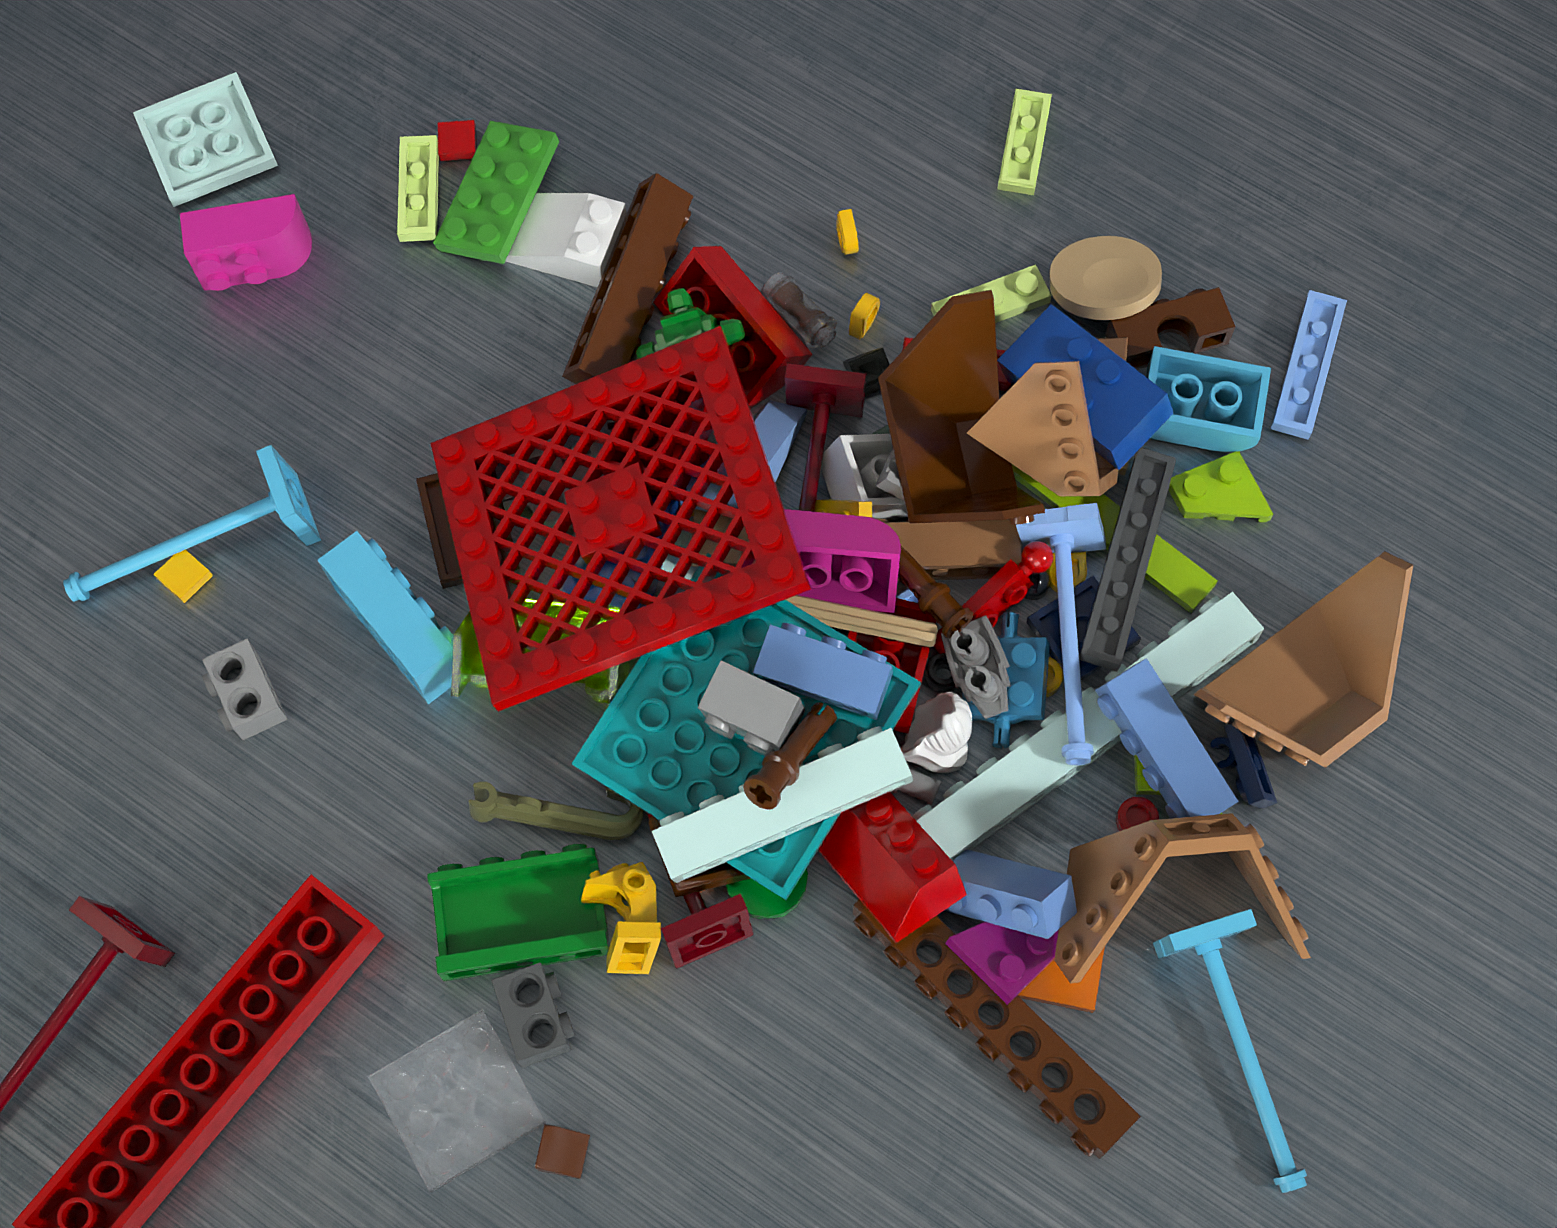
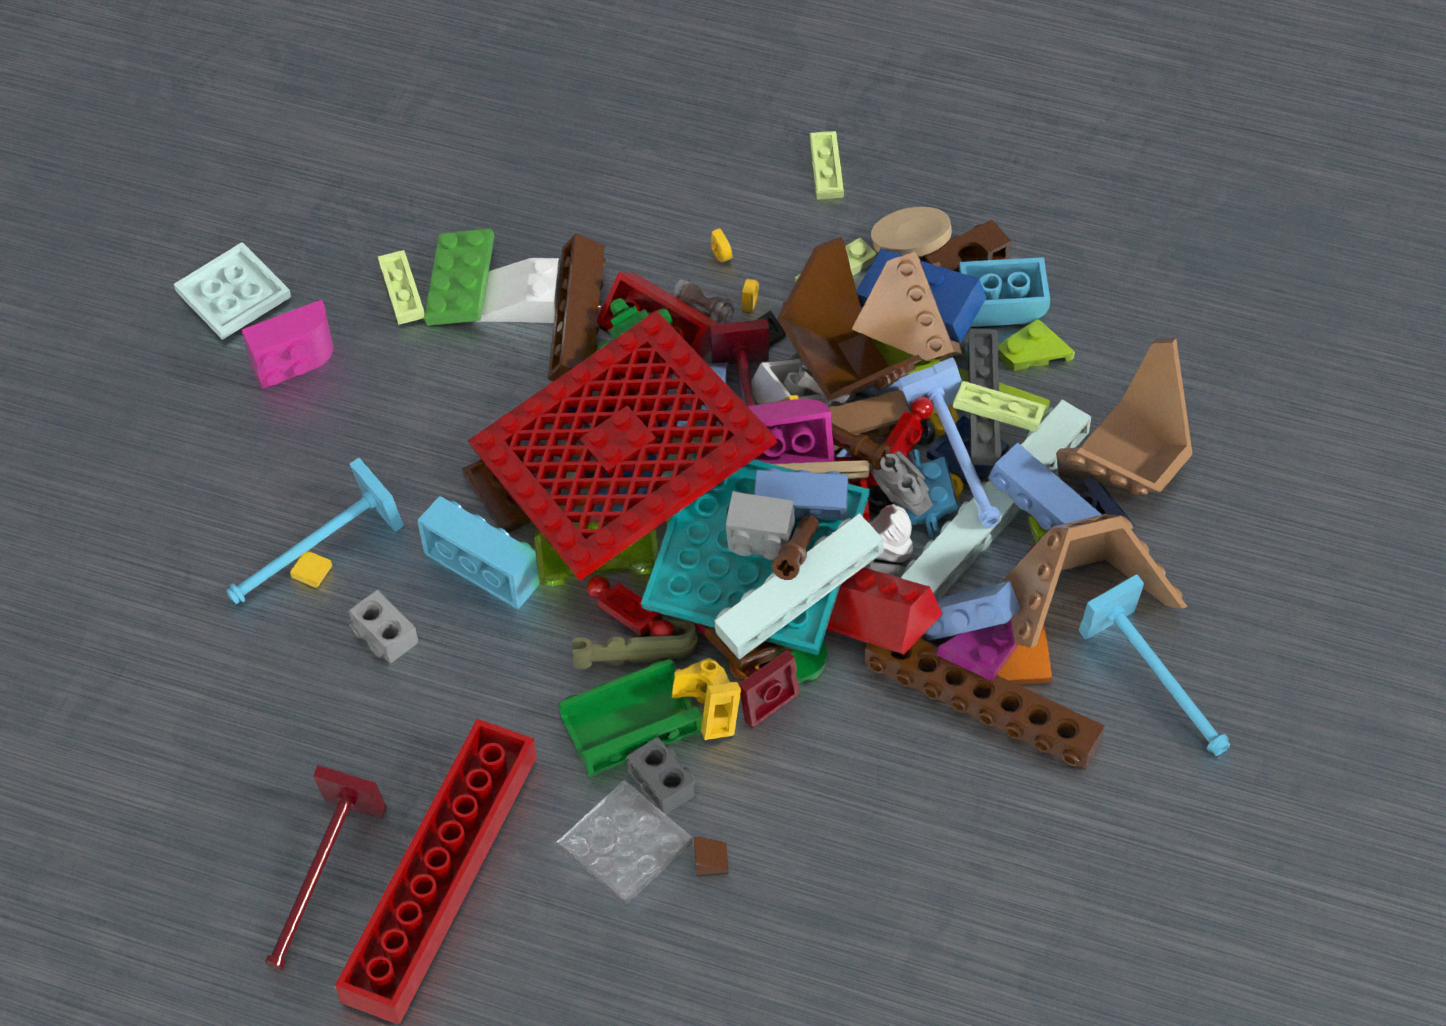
camera: 15 degrees left, 15 degrees down
red tile [438,120,477,161] -> none
light blue plate [1271,290,1347,440] -> none
none -> red plate [586,575,674,637]
none -> yellowish green tile [953,381,1046,432]

